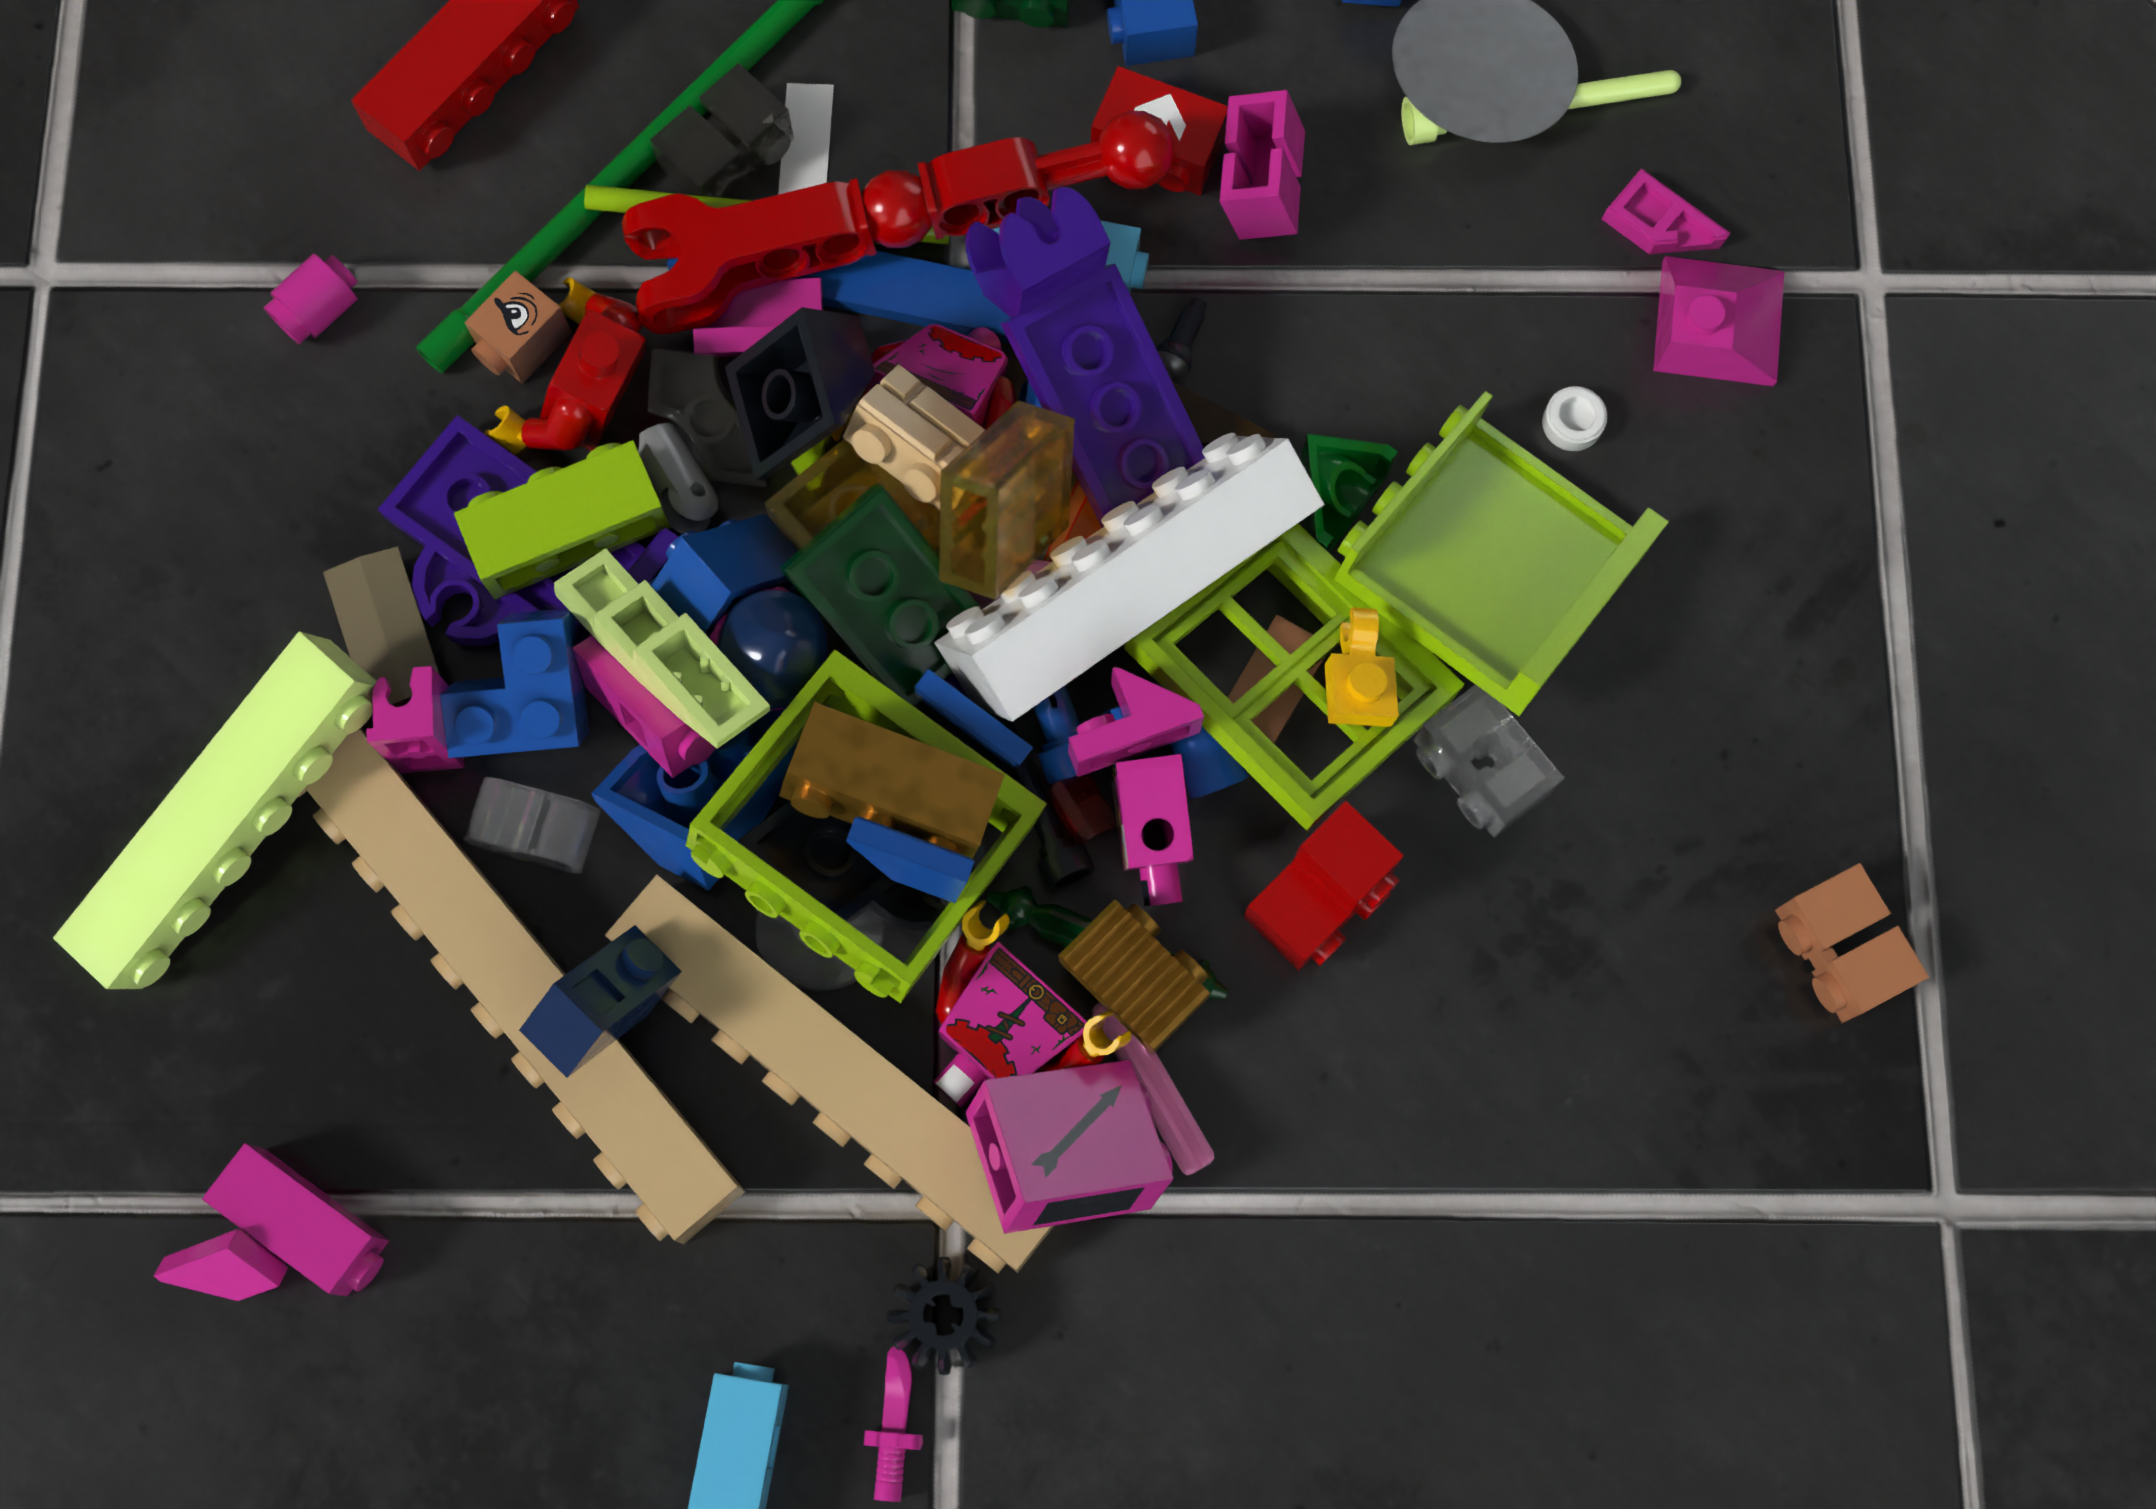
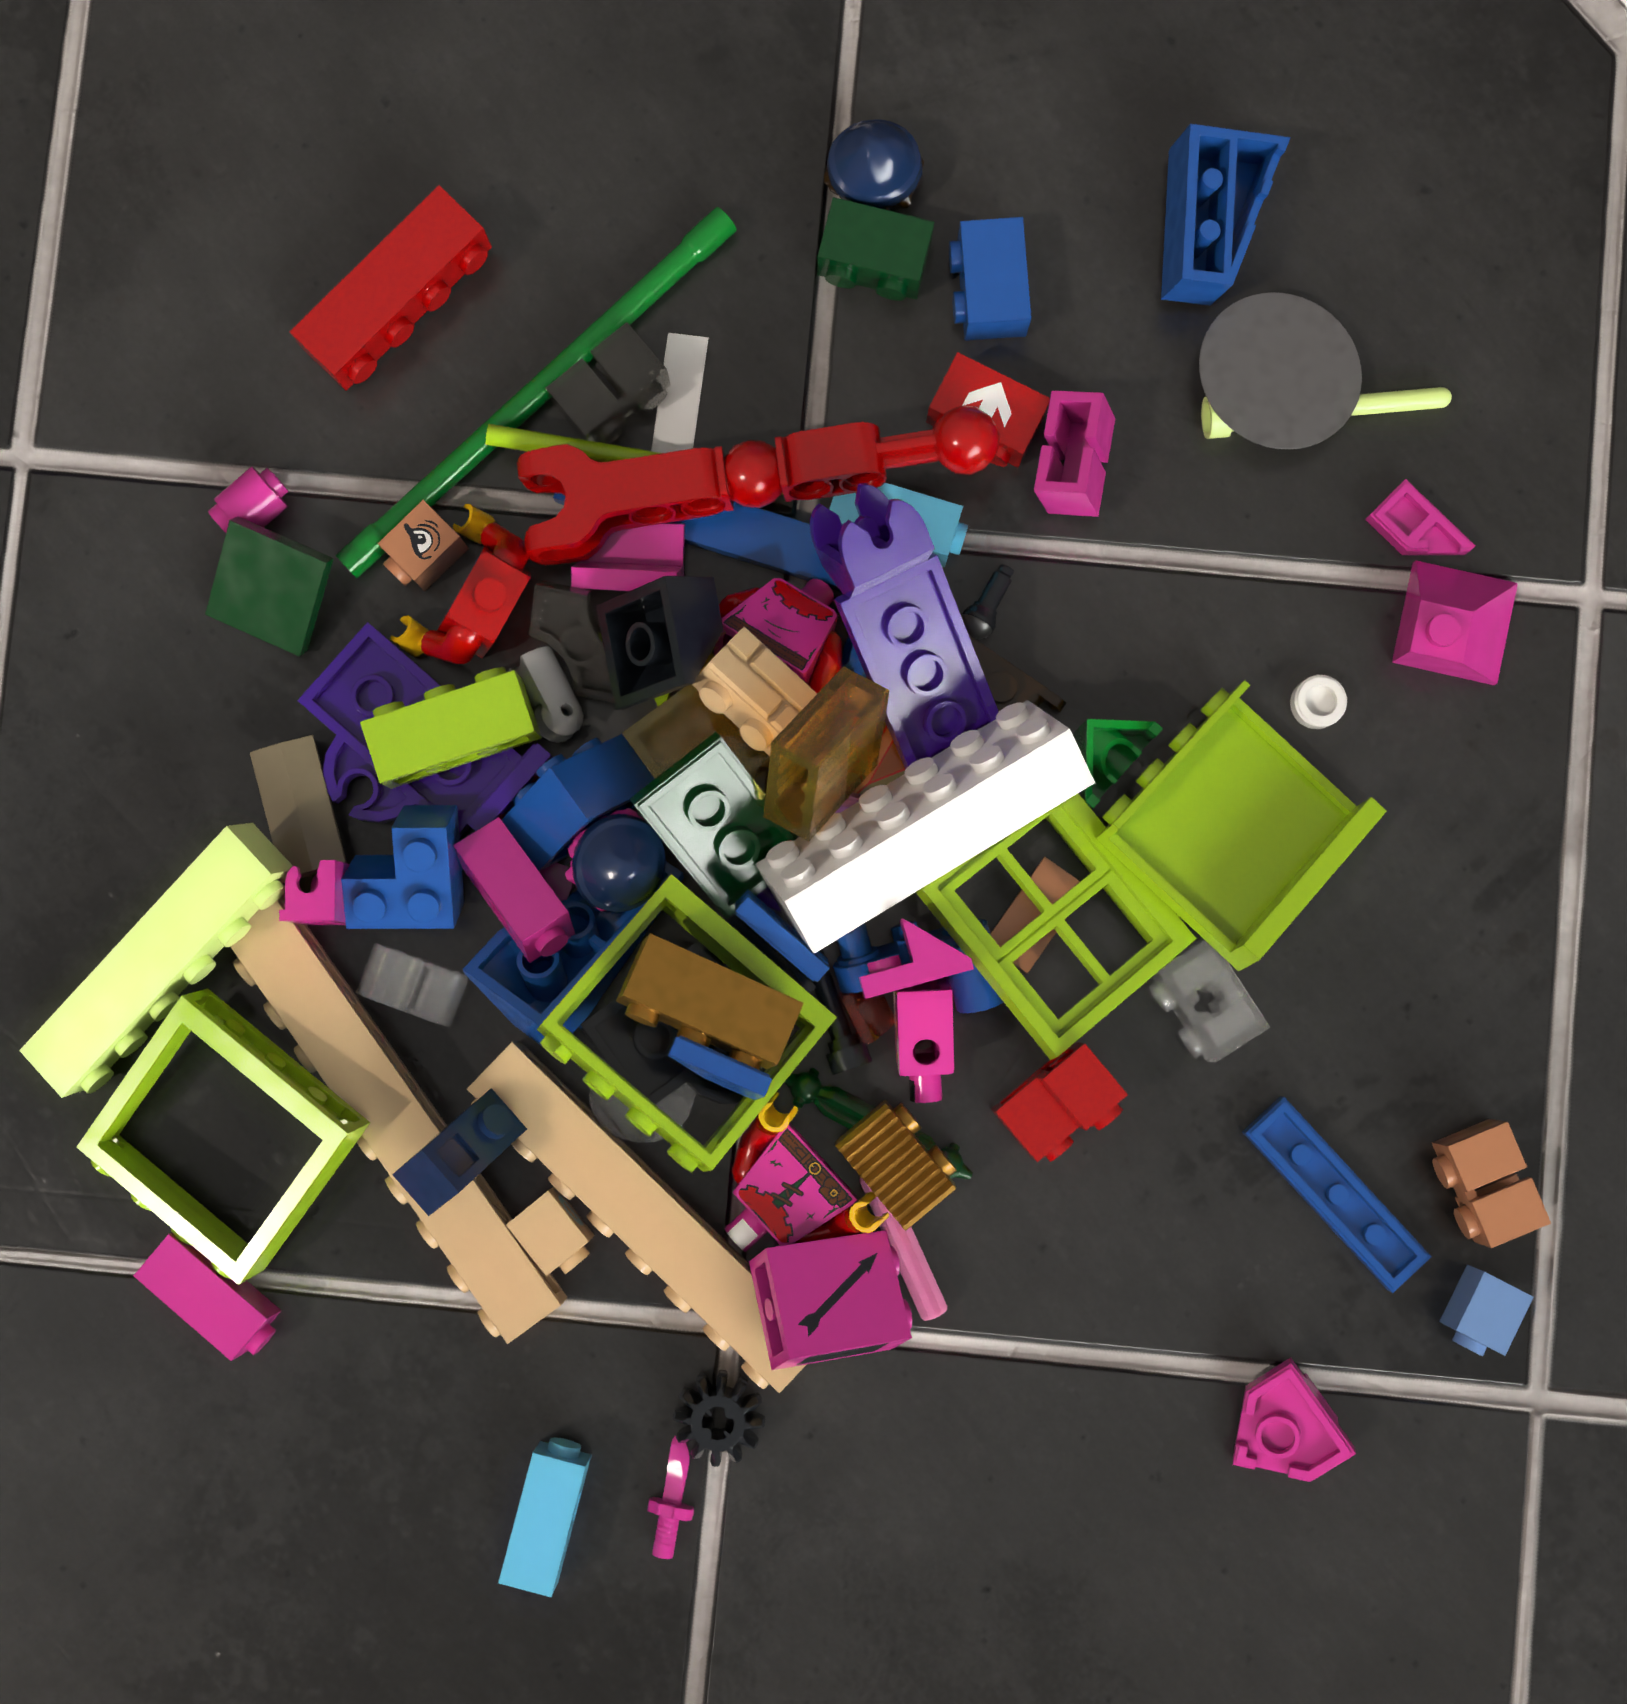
camera: 10 degrees right, 10 degrees up
dark pink tile [153,1229,288,1301] -> none
yellowish green slope [554,548,770,749] -> none
yellow plate [1325,607,1399,727] -> none
none -> lime window [77,989,370,1285]
none -> dark green tile [205,516,334,657]
none -> tan brick [506,1187,595,1276]
none -> dark pink plate [1233,1357,1356,1482]
none -> blue tile [1242,1096,1432,1293]
none -> medium blue brick [1439,1265,1534,1357]

